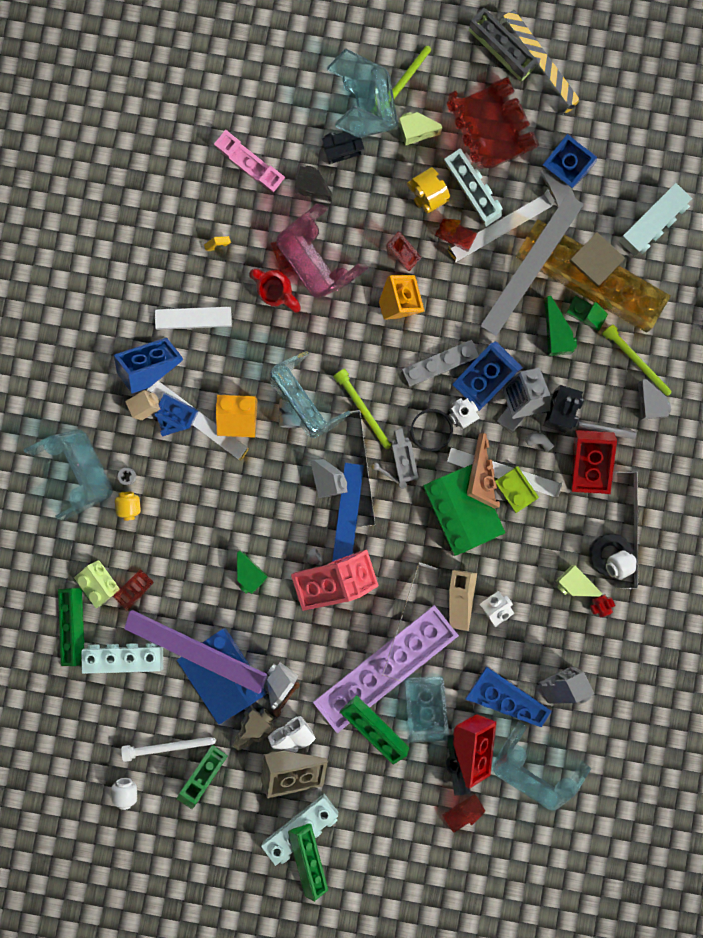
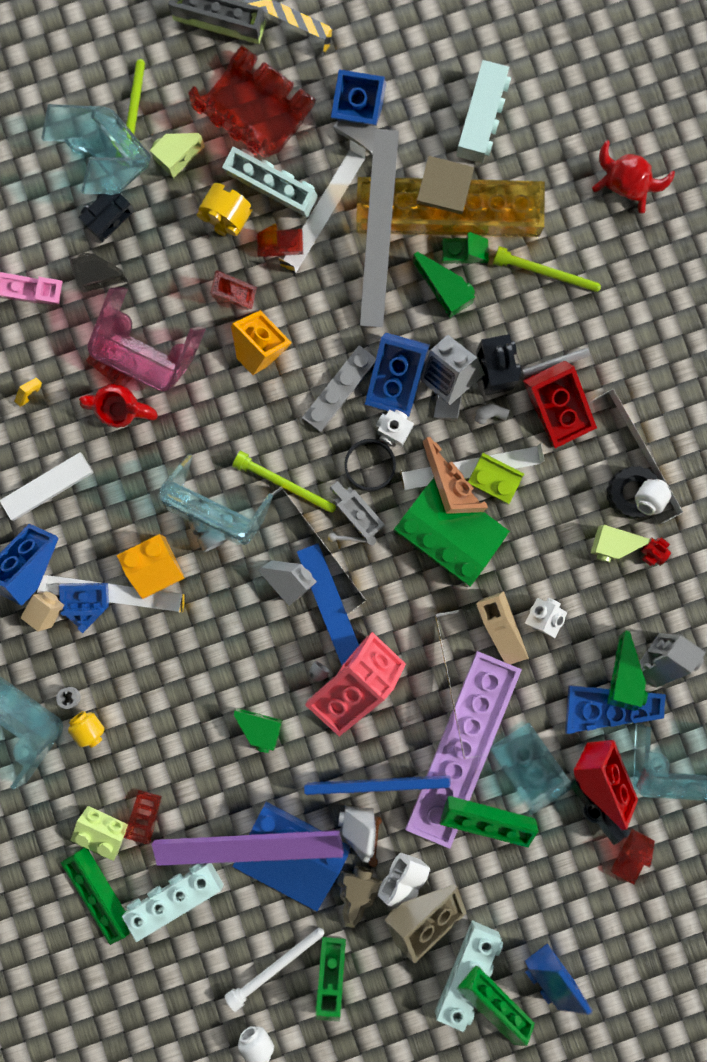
camera: 30 degrees left, 0 degrees up
light grey slope [638,379,671,420] -> none
none -> blue tile [304,775,451,795]
none -> blue slope [525,943,593,1015]
none -> green slope [607,630,648,711]

